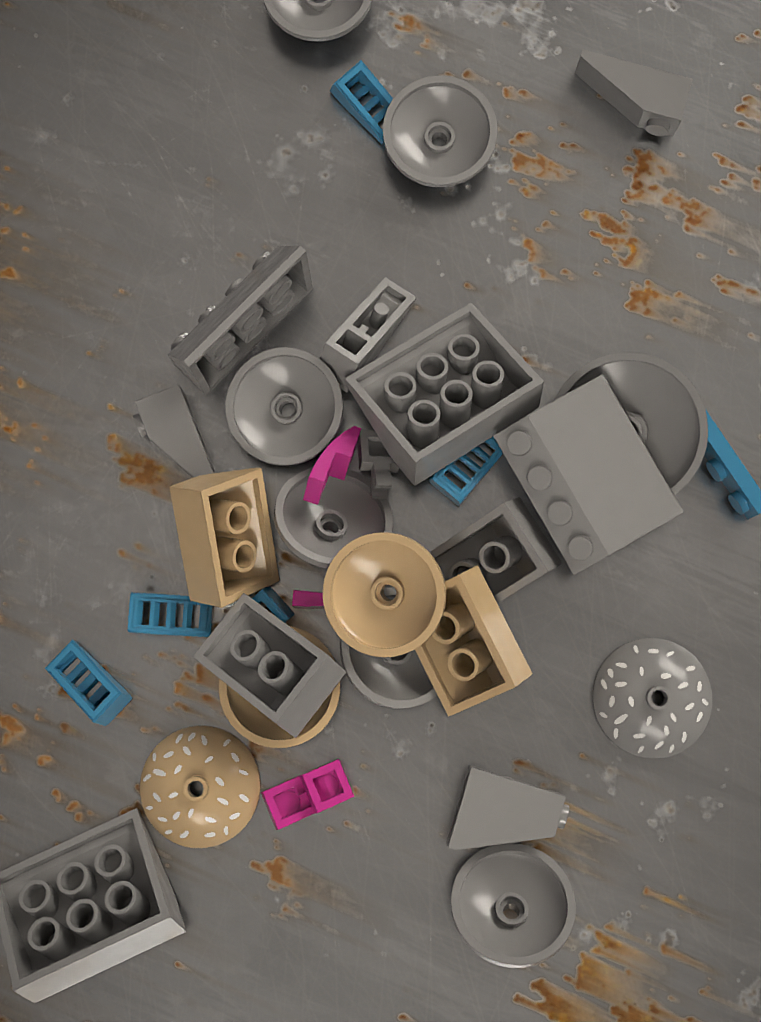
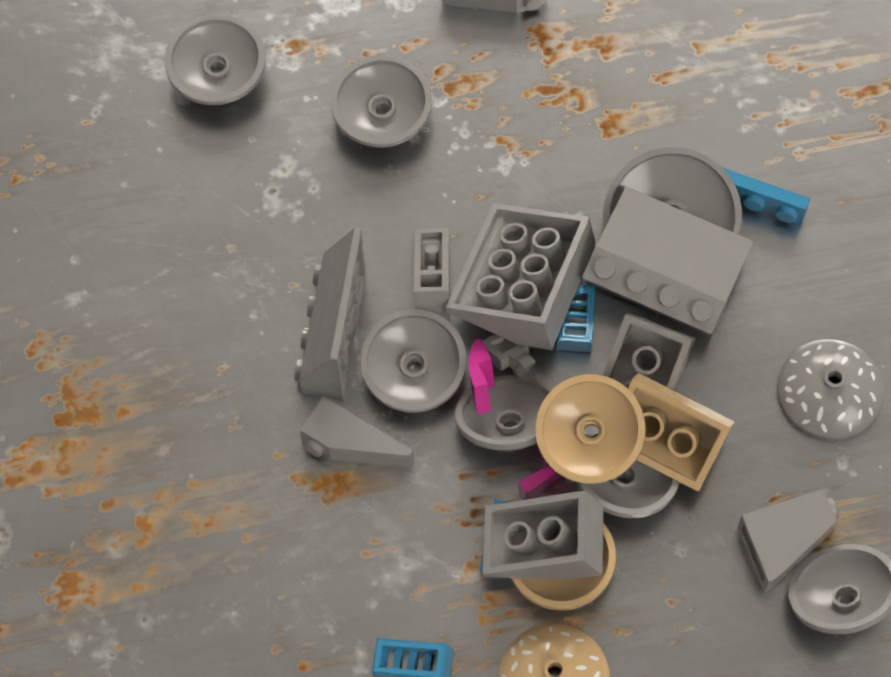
camera: 35 degrees left, 15 degrees down
dark azure slope [128,592,214,637] -> none
tan slope [169,468,280,608] -> none
dark pink slope [261,759,354,830] -> none
dark azure slope [330,60,393,144] -> none

